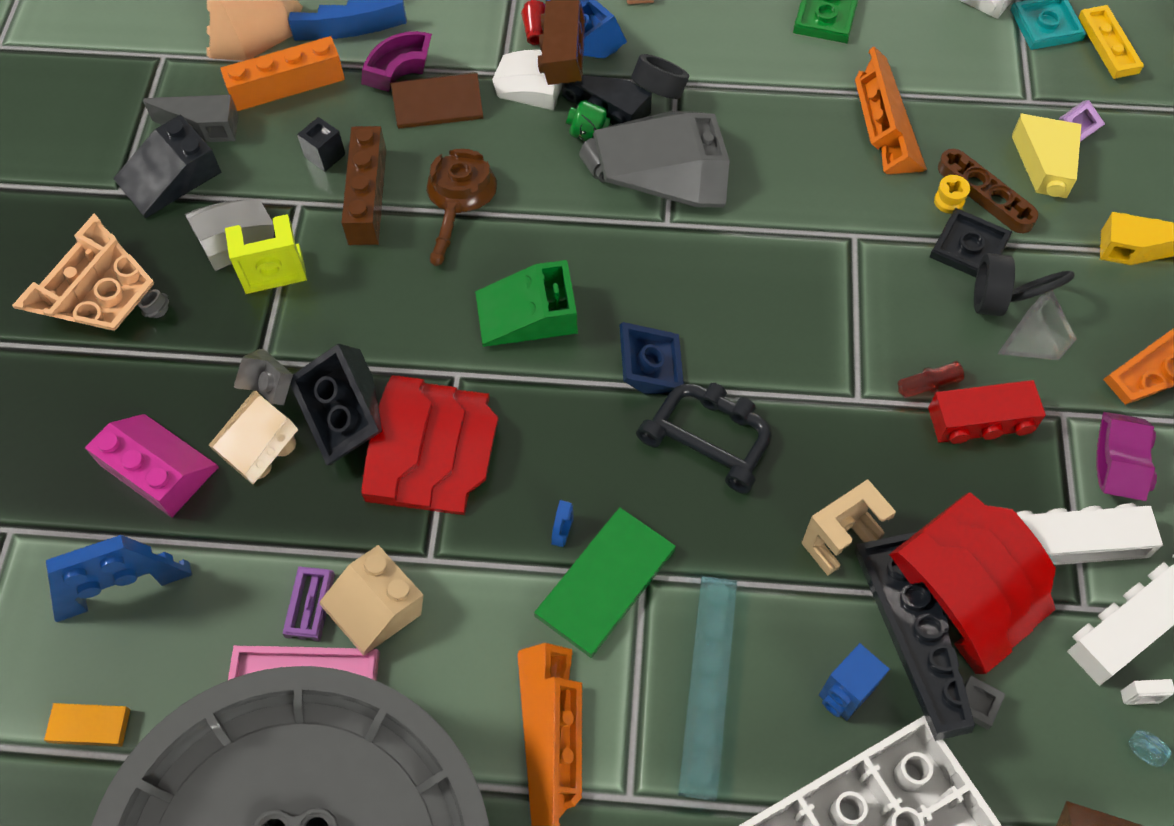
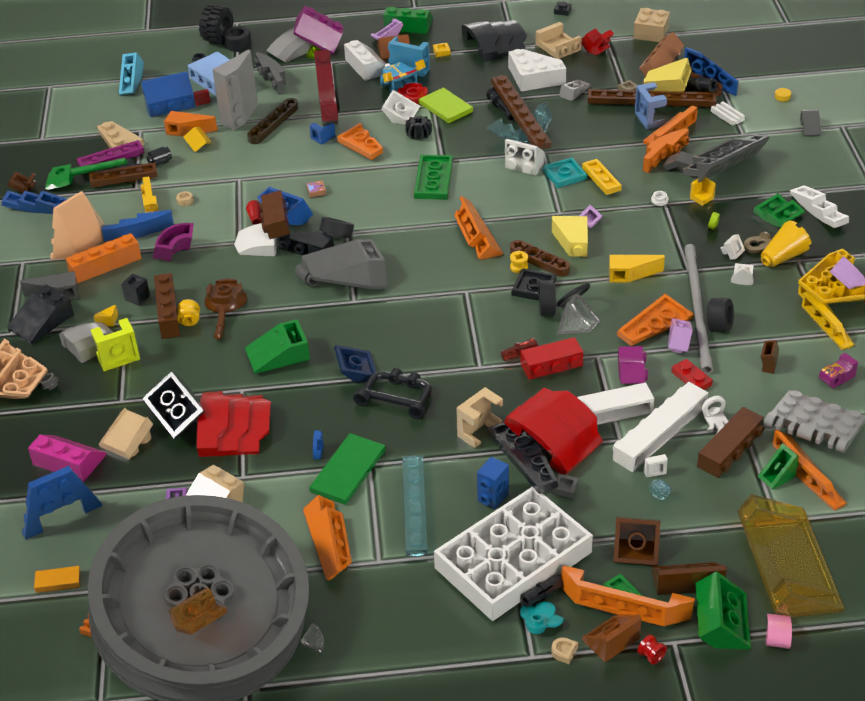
camera: 10 degrees left, 20 degrees down
flat silver slope [234,349,293,405] -> none
reddish brown slope [391,72,483,129] -> none
green head [565,101,611,142] -> none
none -> yellow slope [94,305,118,327]
none -> yellow piece [177,299,200,326]

